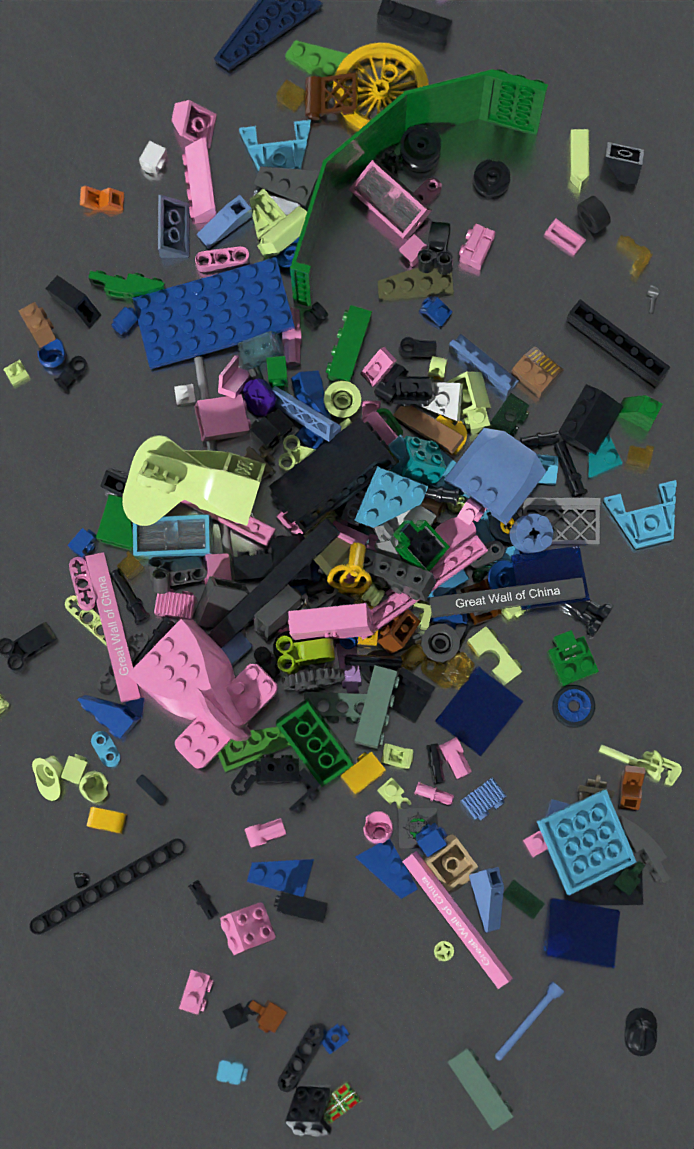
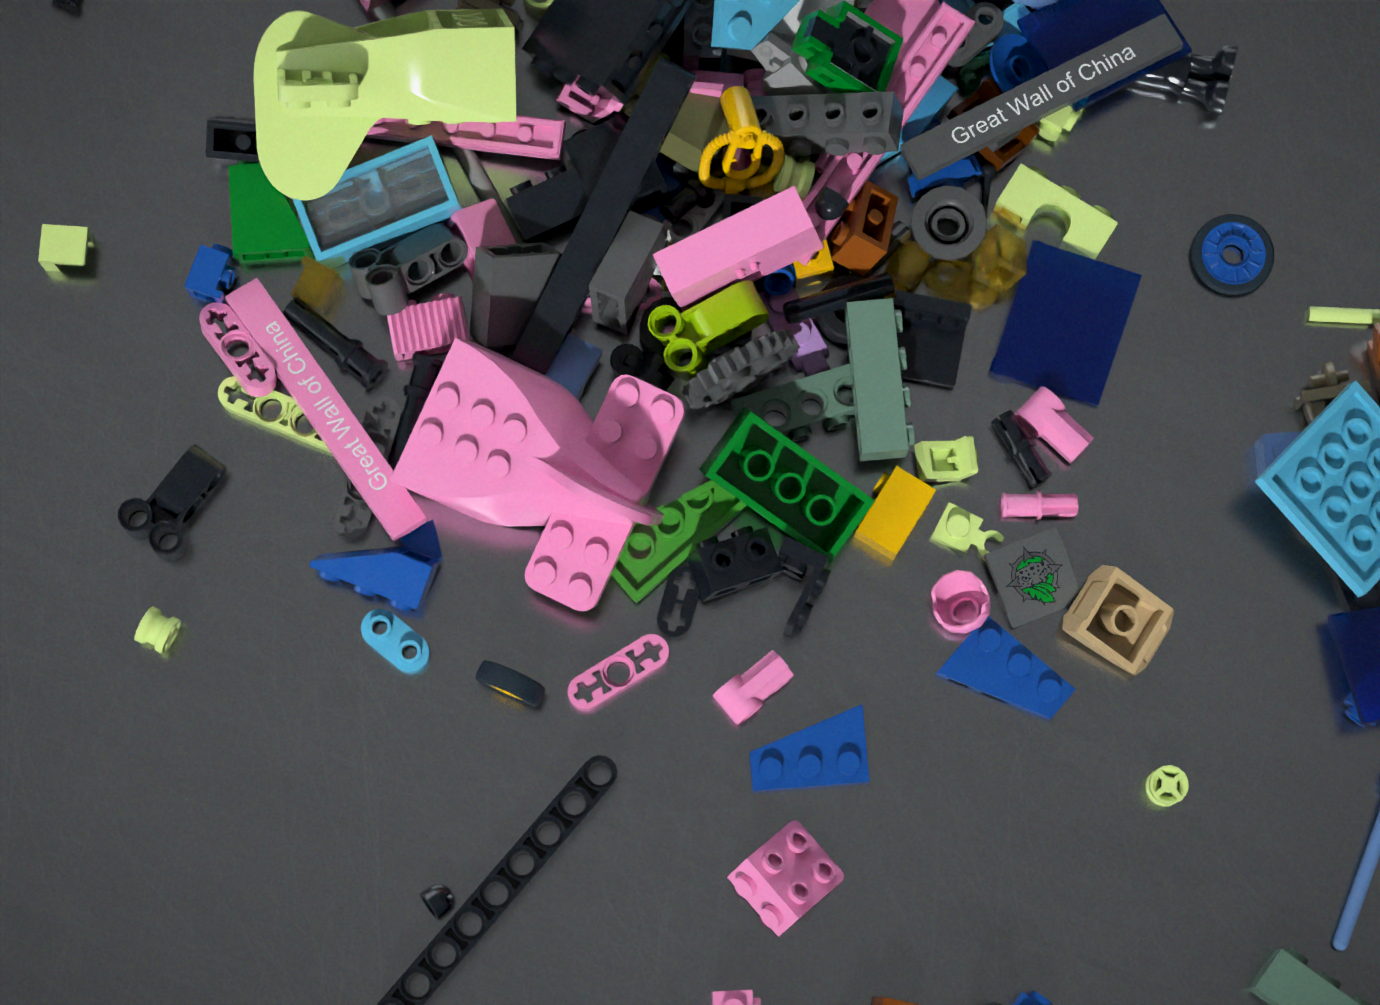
camera: 25 degrees left, 0 degrees up
yellowish green piece [32,756,63,801] -> none
yellowish green brick [61,754,89,785] -> none
yellowish green hair [79,770,109,803] -> none
yellow beam [86,807,127,834] -> none
black pin [188,880,219,920] -> none
black window [274,892,328,923] -> none
bright pink tile [402,851,513,989] -> none
yellowish green bracket [413,600,431,631] -> none
blue brick [416,823,448,857] -> none
medium blue brick [460,777,506,821] -> none
medium blue slope [469,867,504,933] -> none
clear green plate [503,880,545,919] -> none
bright pink plate [523,831,548,857] -> none
green piece [547,630,599,687] -> none
none -> yellowish green panel [38,224,94,272]
none -> bright pink beam [567,634,669,711]
none -> black hinge [815,187,849,220]

